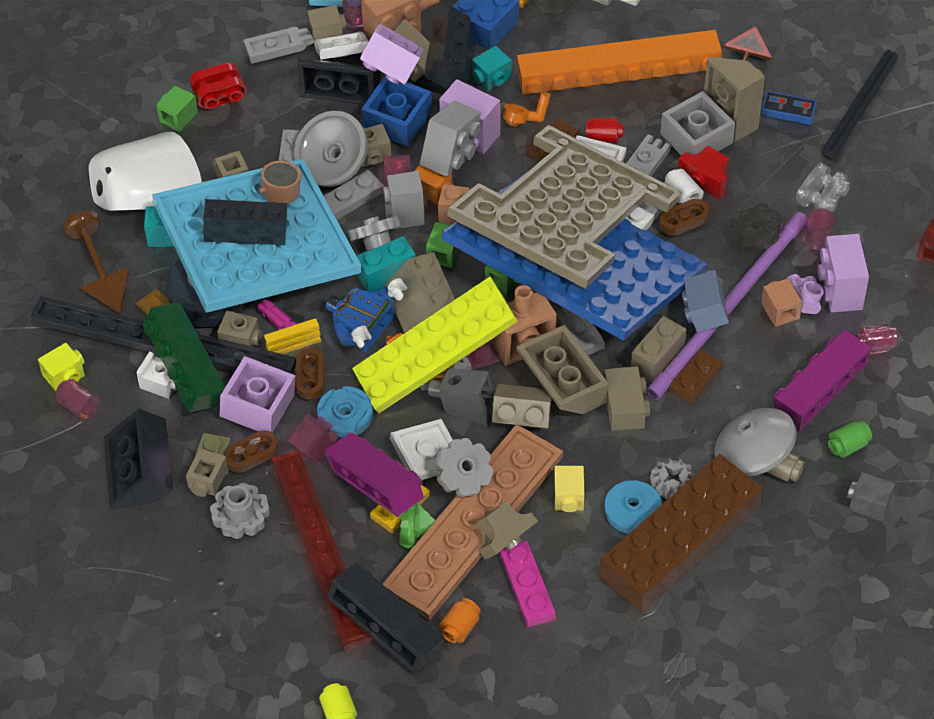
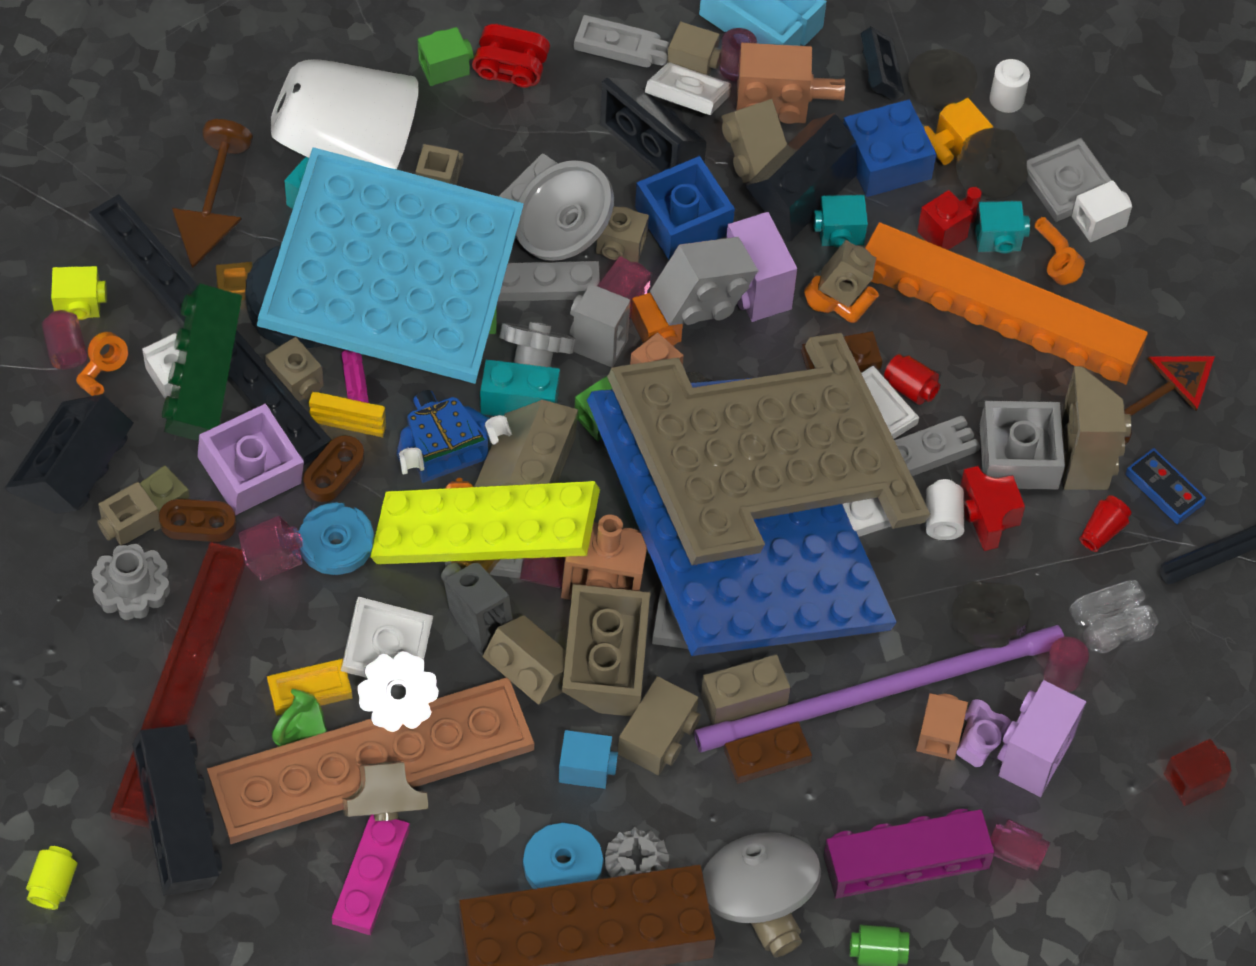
camera: 30 degrees right, 5 degrees up
black slope [203,199,288,245] -> none
piece [259,161,302,204] -> none
magenta brick [325,432,424,517] -> none
lavender brick [360,23,424,84] -> none
orange brick [439,598,481,643] -> none
light yellow brick [554,466,584,512] -> none
reddish brown plate [659,199,710,236] -> none
sand blue brick [682,270,729,333] -> none
none -> orange plate [76,332,128,396]
none -> dark azure brick [559,730,618,789]
none -> dark tan brick [818,240,876,307]
none -> red brick [917,187,982,250]
none -> teal brick [974,201,1030,253]
none -> orange plate [1034,217,1085,285]
none -> red cone [1079,495,1132,552]

